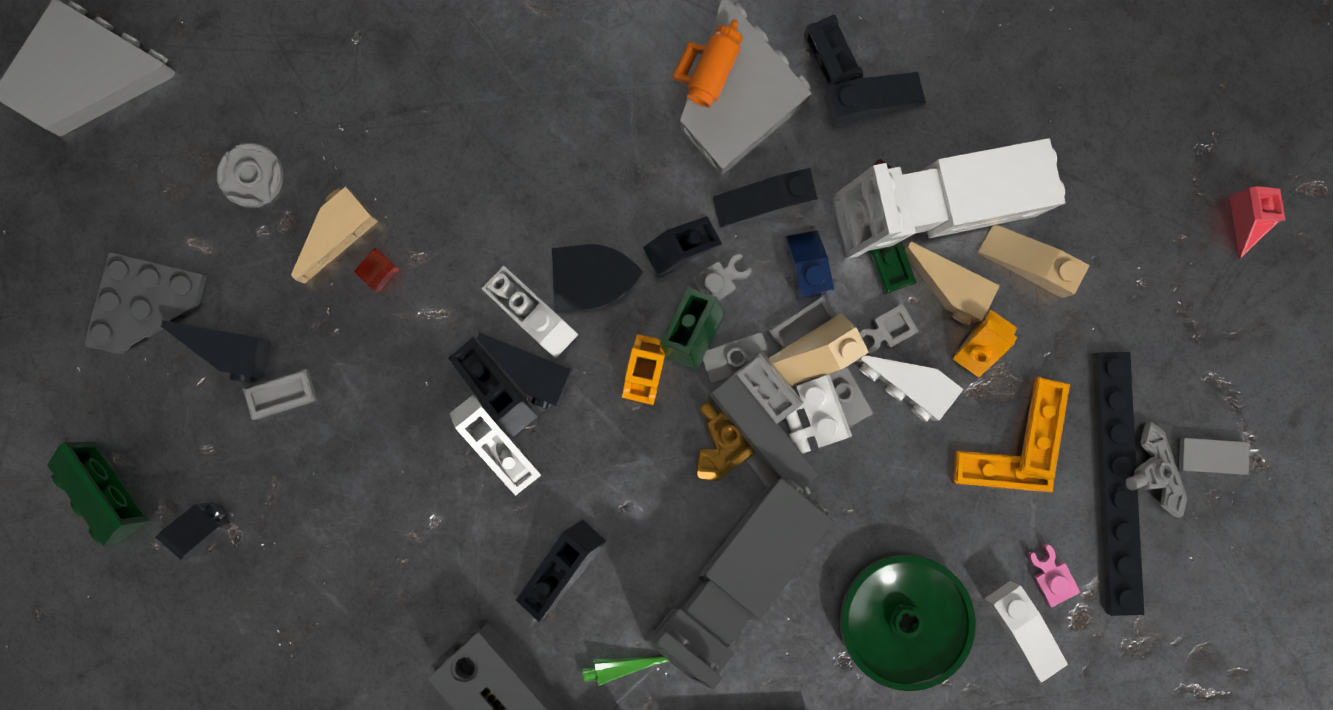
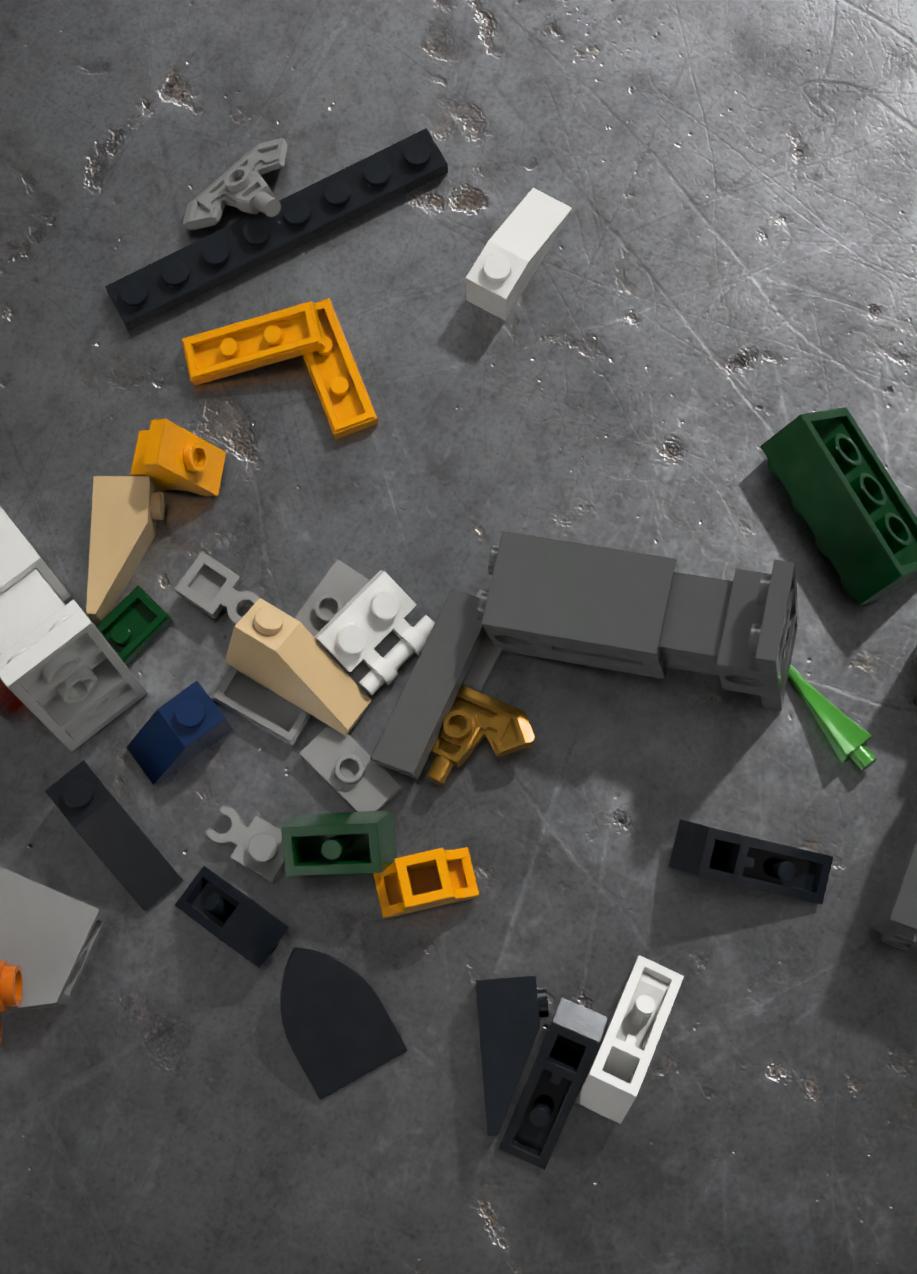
camera: 115 degrees left, 10 degrees down
white slope [482,265,578,358] -> none
light grey plate [735,351,804,424] -> none
dark green dish [840,555,976,691] -> none
white slope [856,355,964,422] -> none
tan slope [977,225,1090,298] -> none
bright pink plate [1027,544,1081,608] -> none
light grey tile [1179,438,1250,475] -> none

